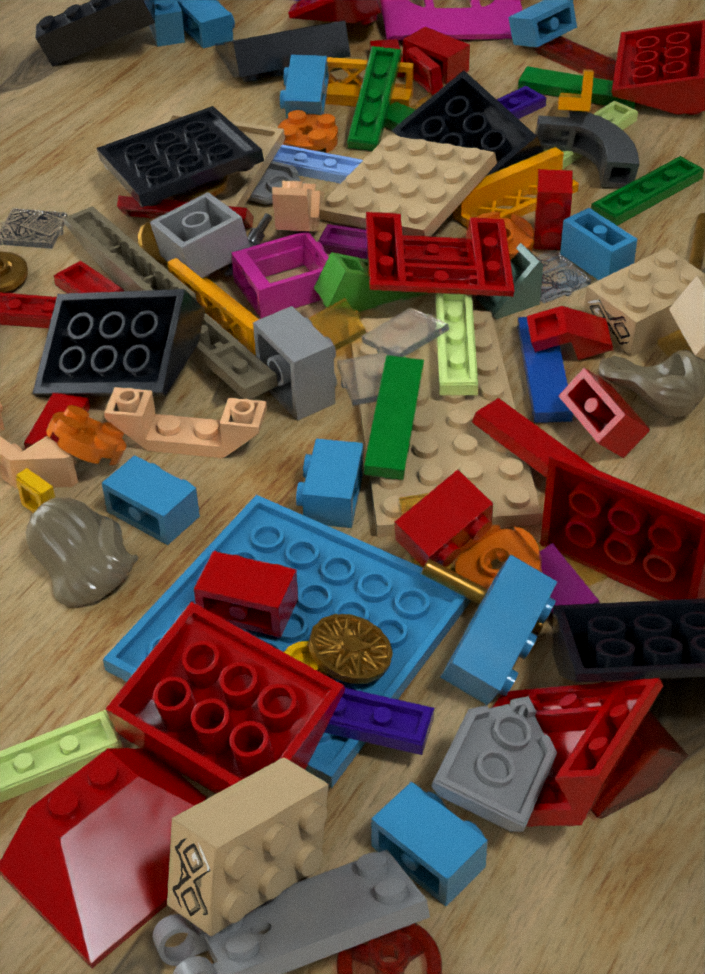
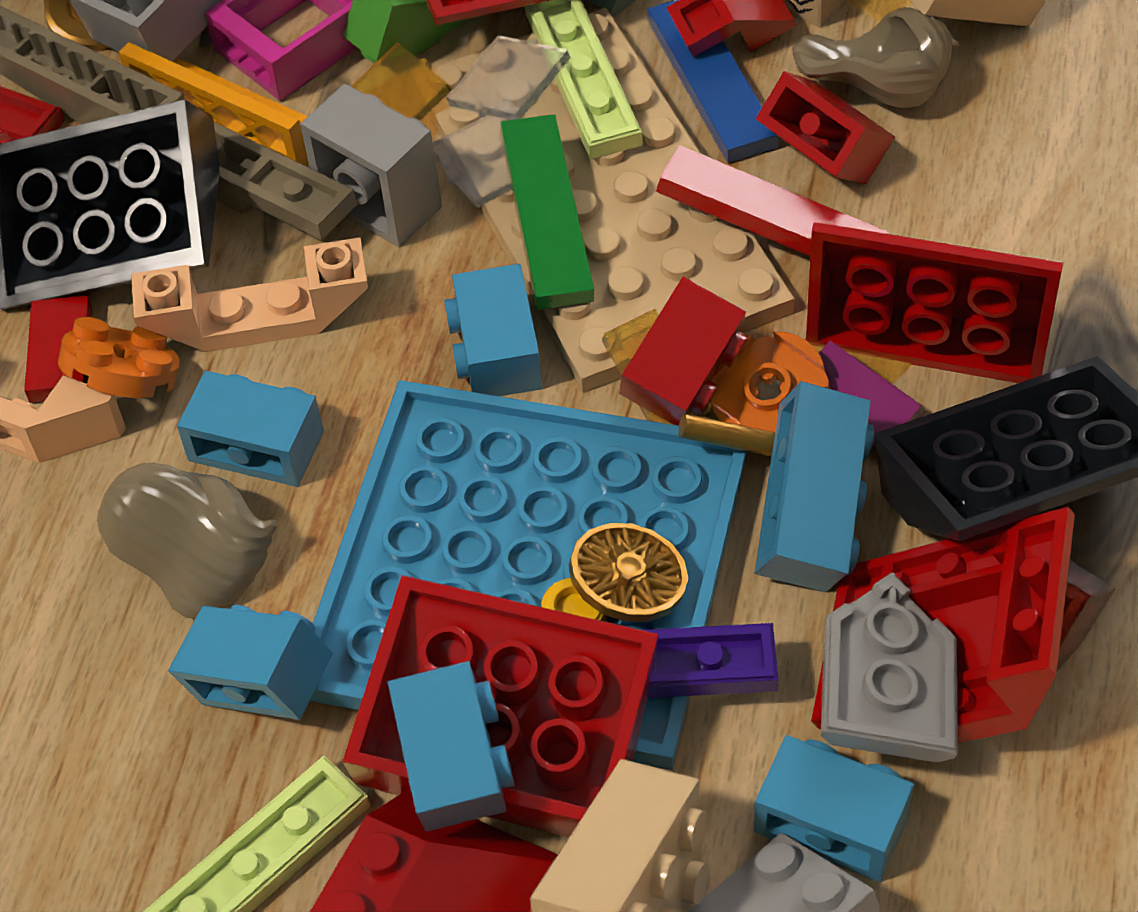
camera: 15 degrees left, 10 degrees up
yellow tile [16,468,55,513] -> none
red brick [194,551,298,638] -> none
none -> dark azure brick [168,605,333,720]
none -> dark azure brick [388,661,514,832]

